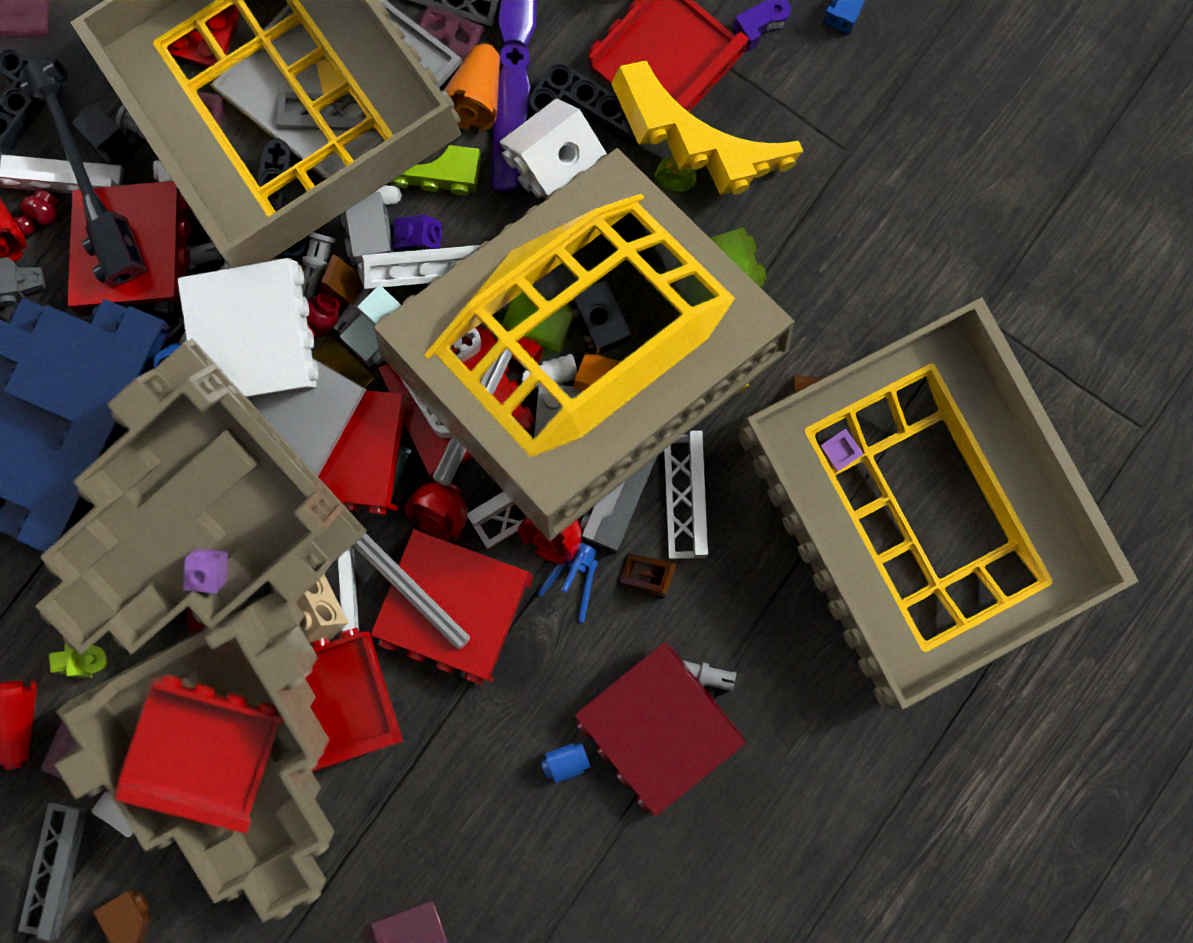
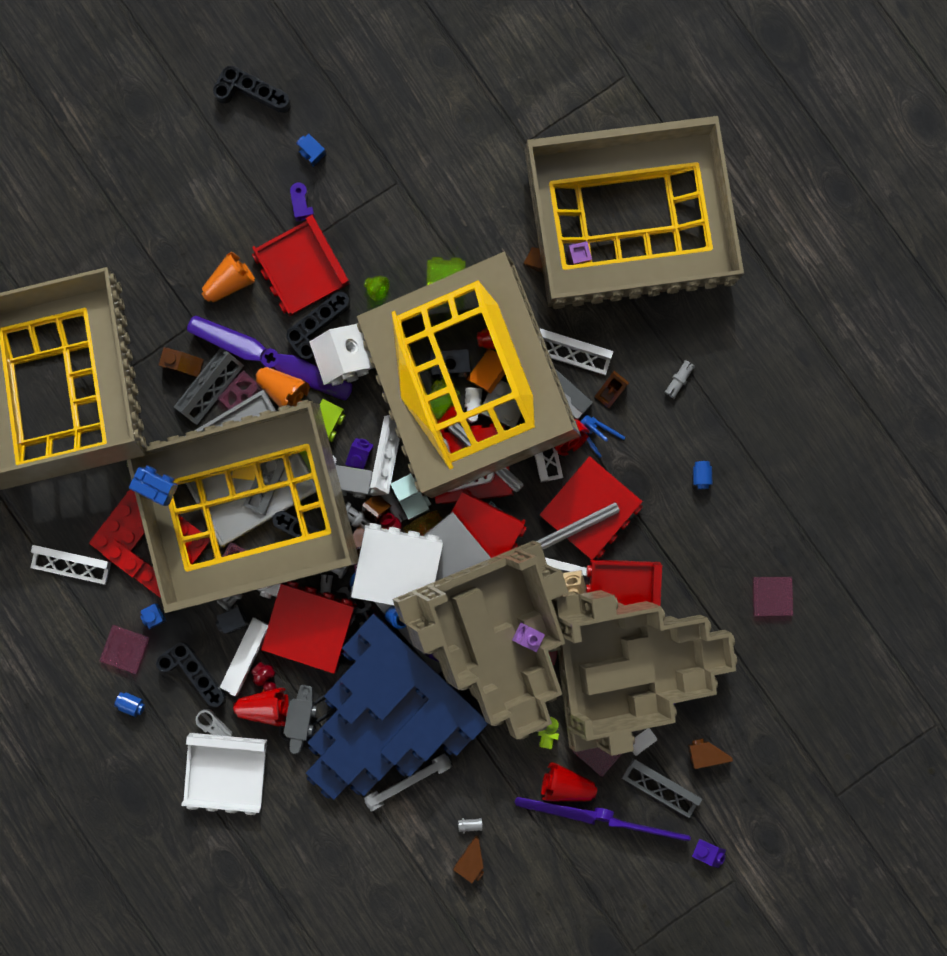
camera: 65 degrees left, 5 degrees up
black bar [20,58,148,286] -> none
red panel [114,675,285,834] -> none
red cylinder [404,482,469,541] -> none
dark red panel [575,641,747,817] -> none
yellow arch [611,61,803,195] -> none
none -> blue brick [140,604,167,630]

